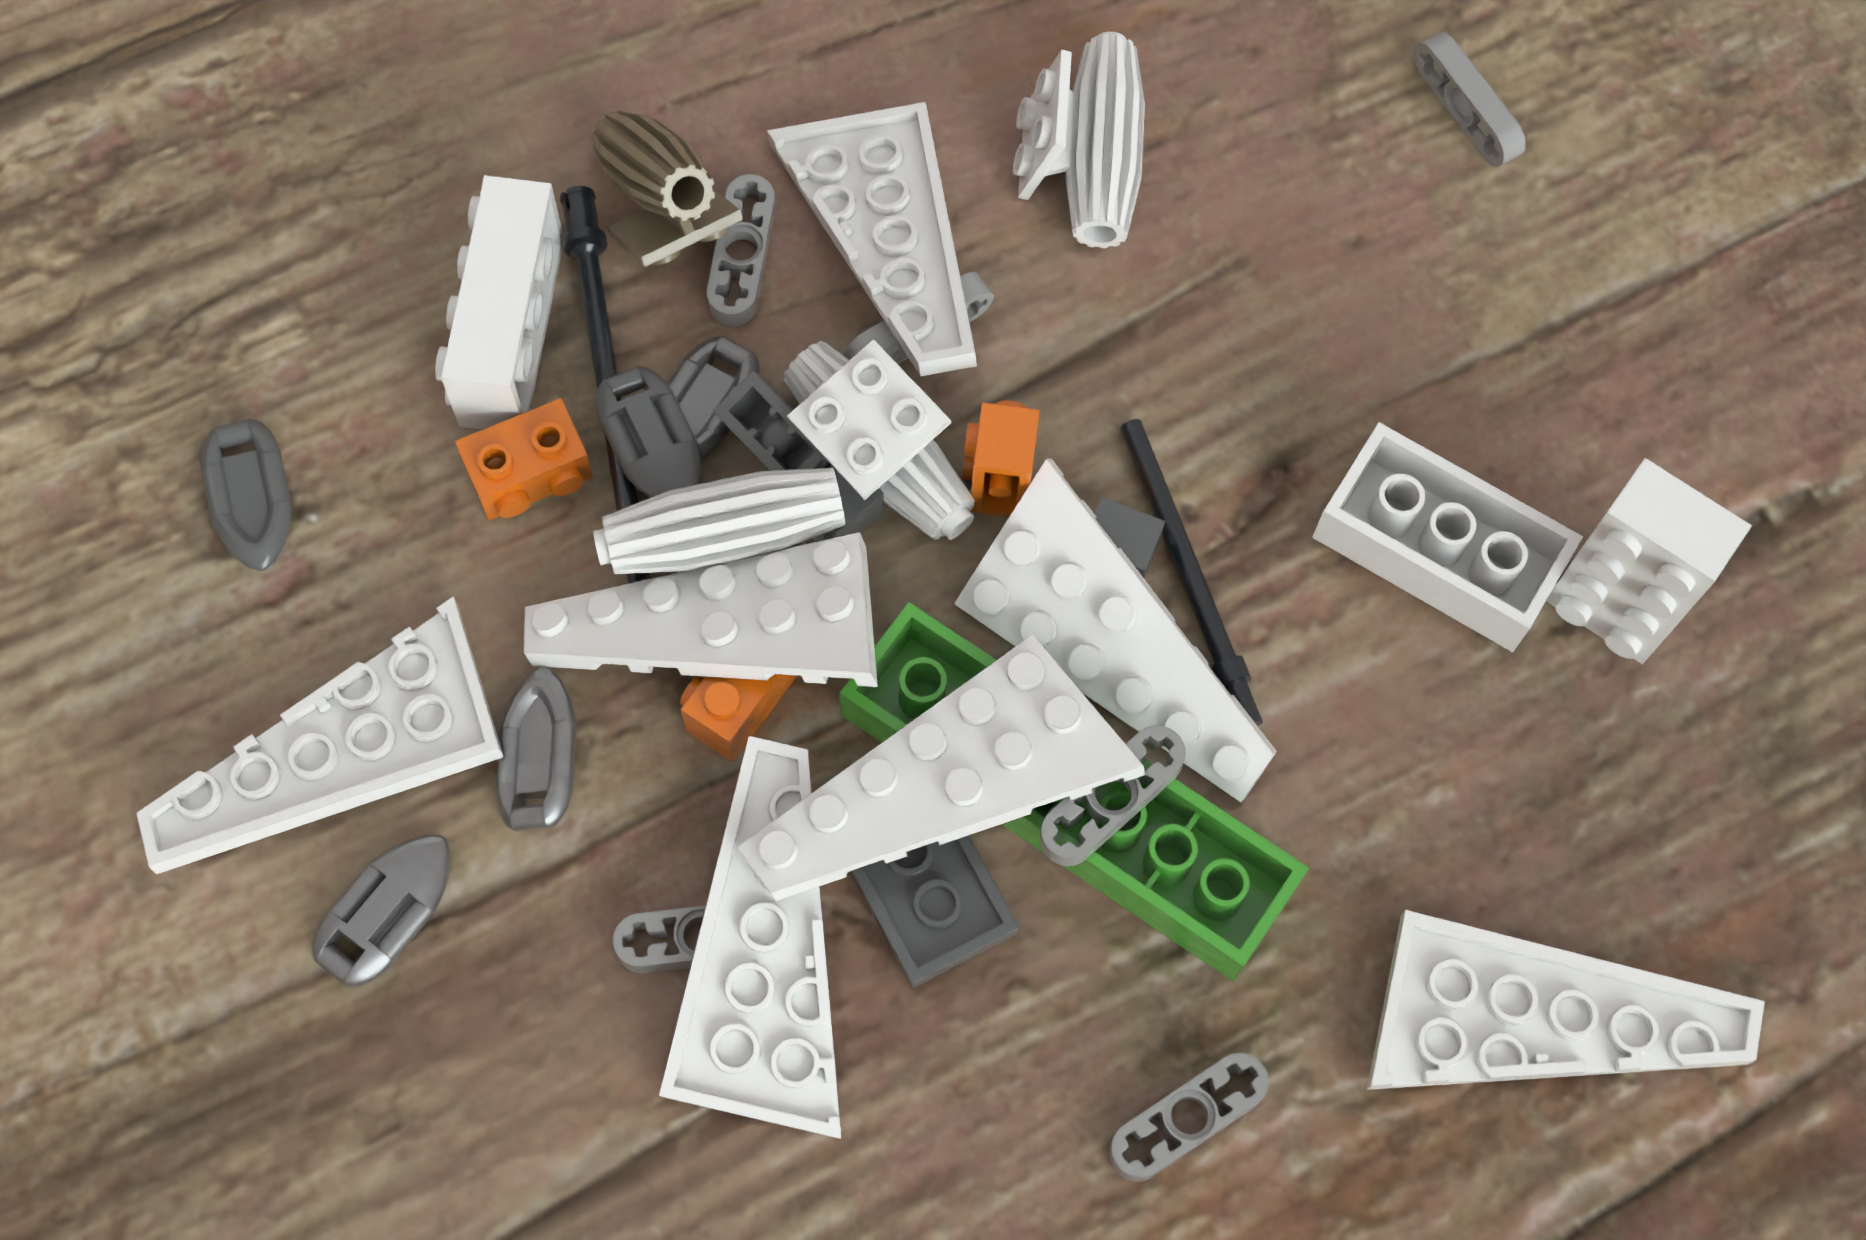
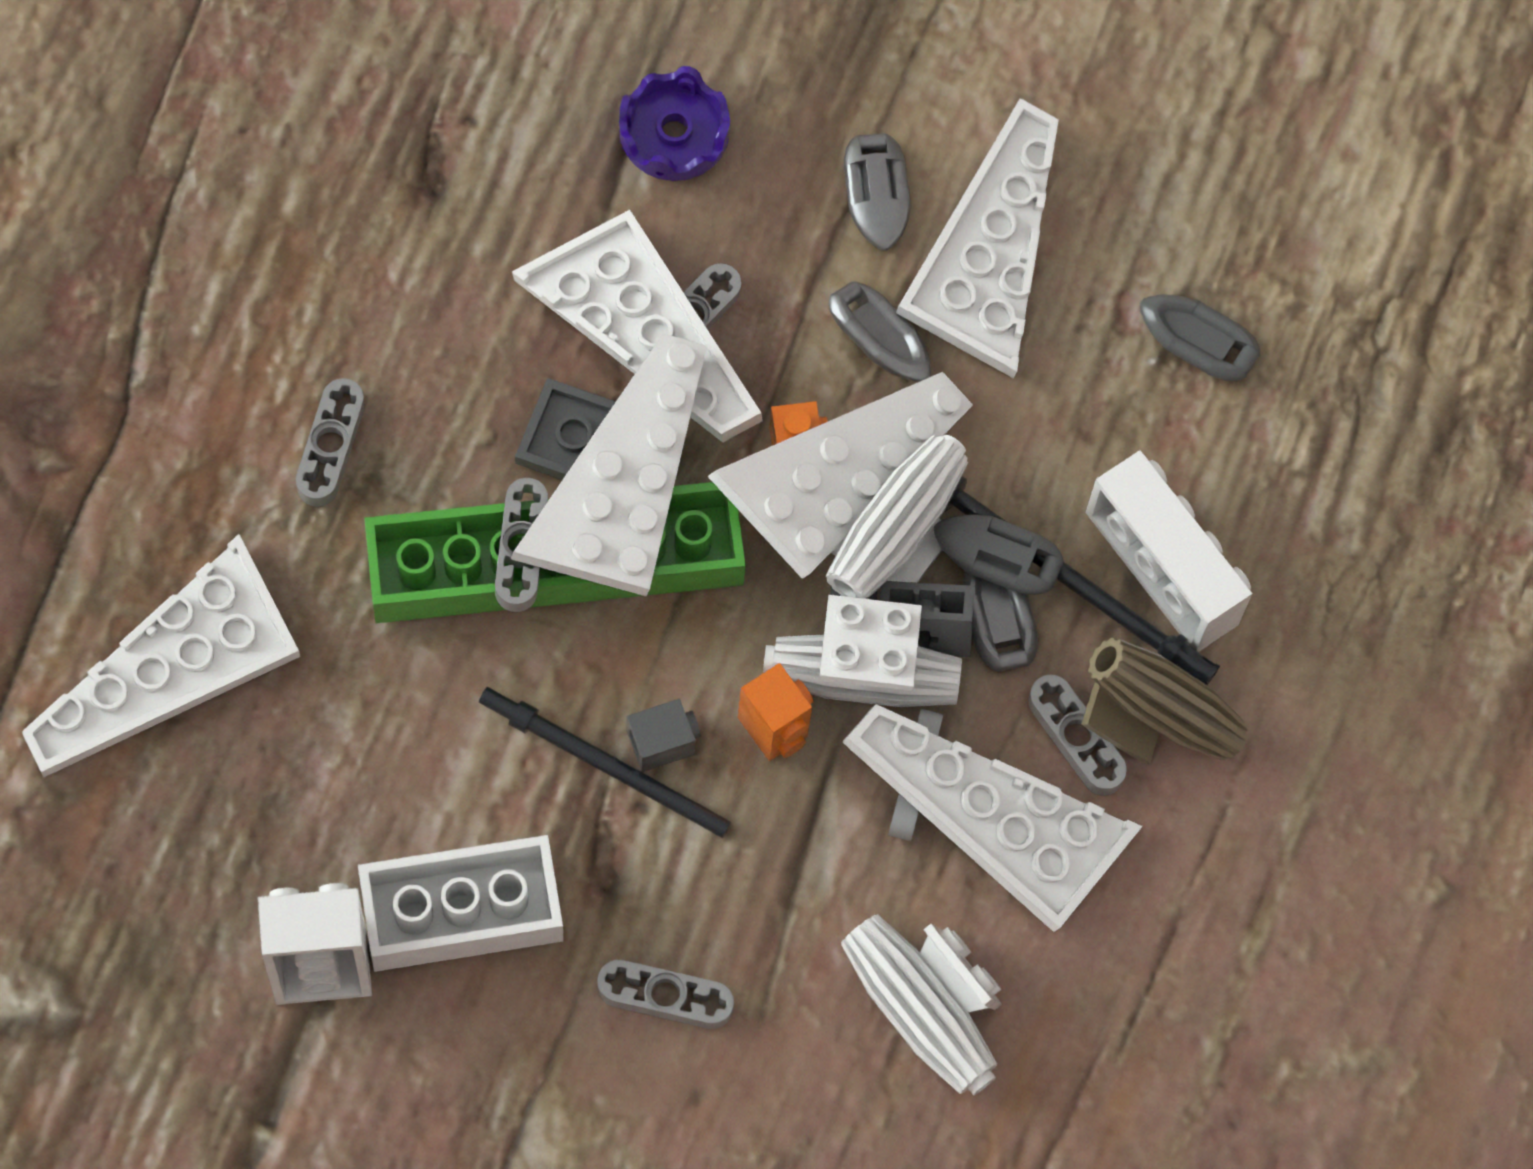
camera: 135 degrees right, 0 degrees up
orange brick [454,398,593,521] -> none
white wing [954,459,1277,802] -> none
none -> light grey beam [597,960,734,1029]
none -> dark purple plate [619,66,730,181]

